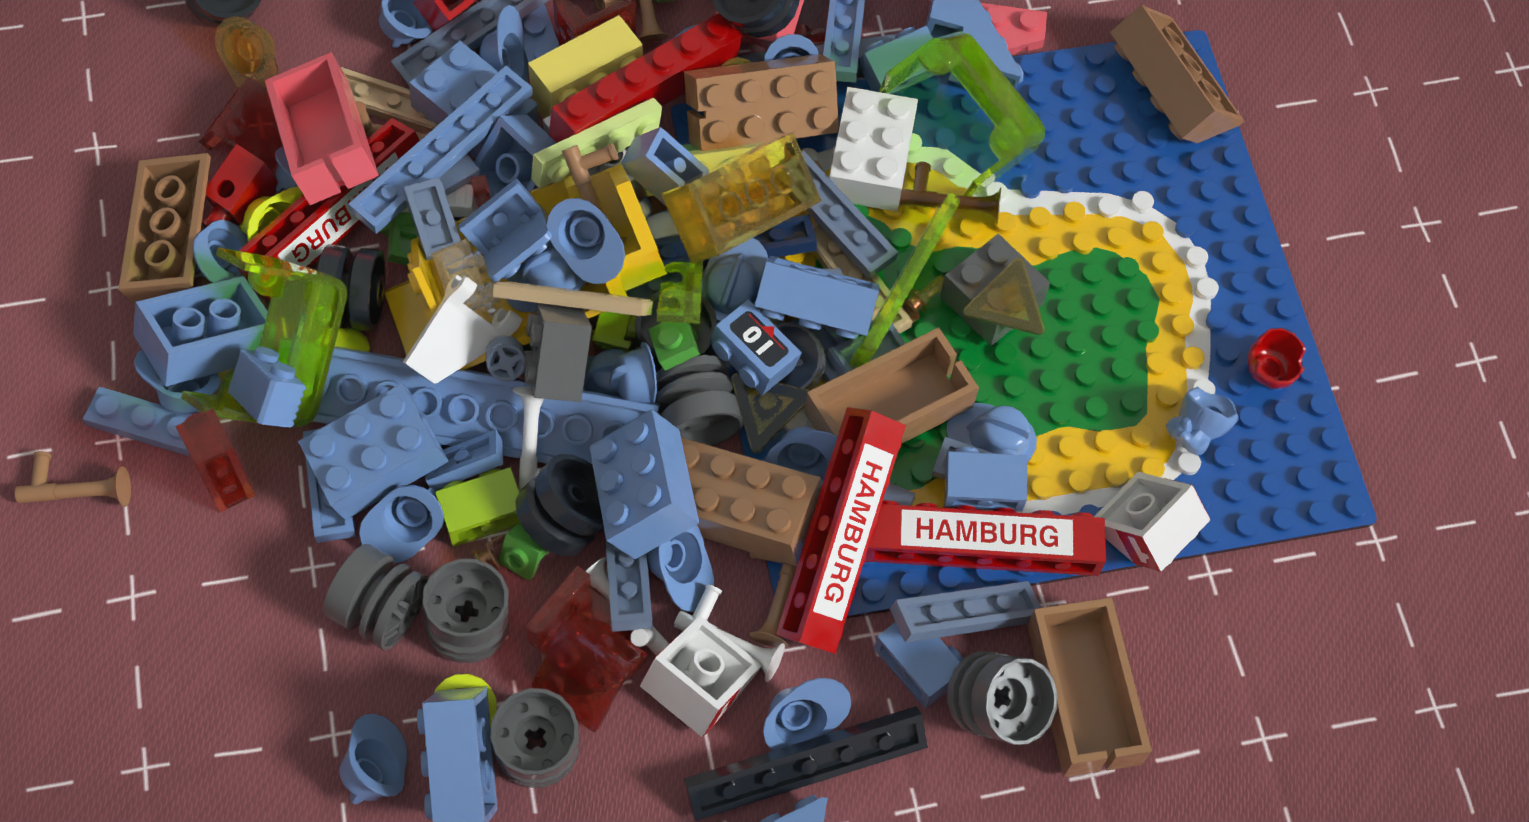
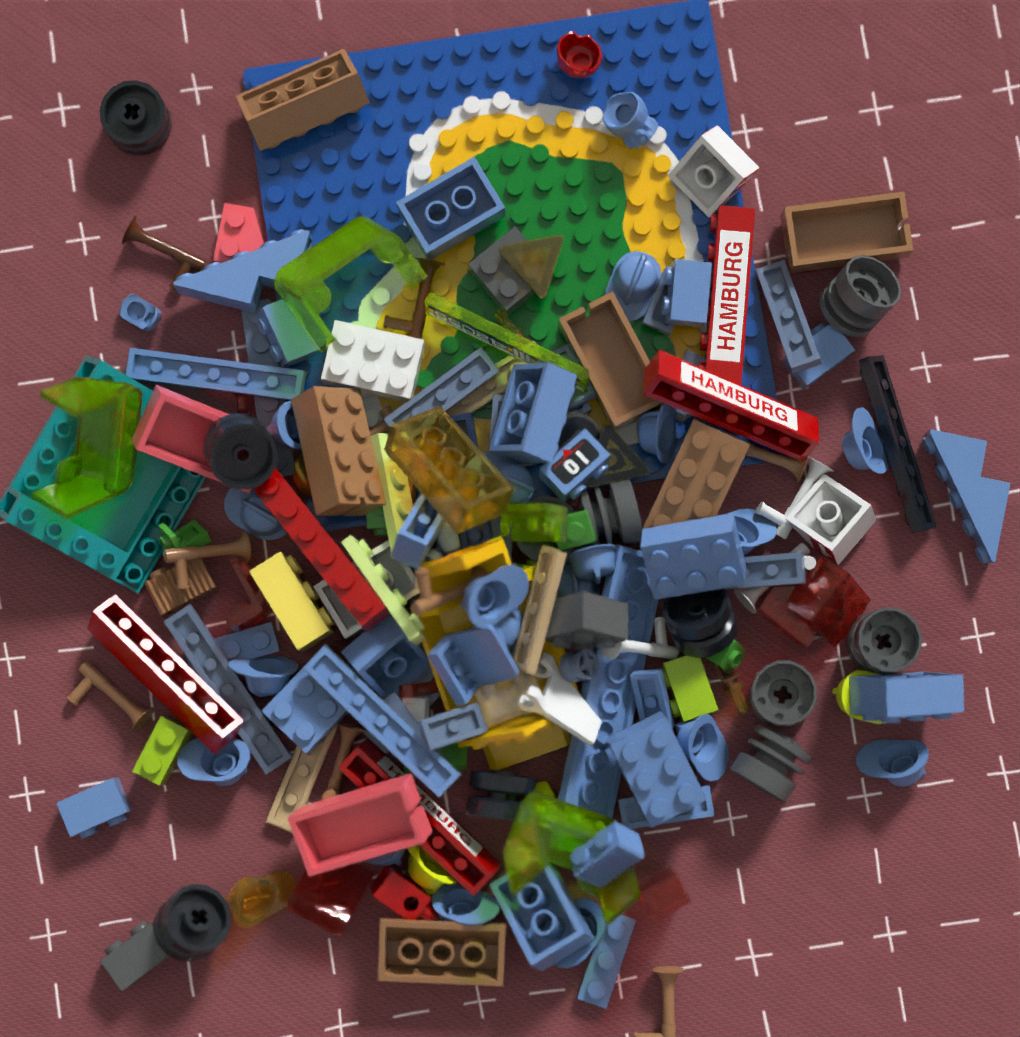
camera: 80 degrees left, 20 degrees up
none -> medium blue brick [396,157,505,260]

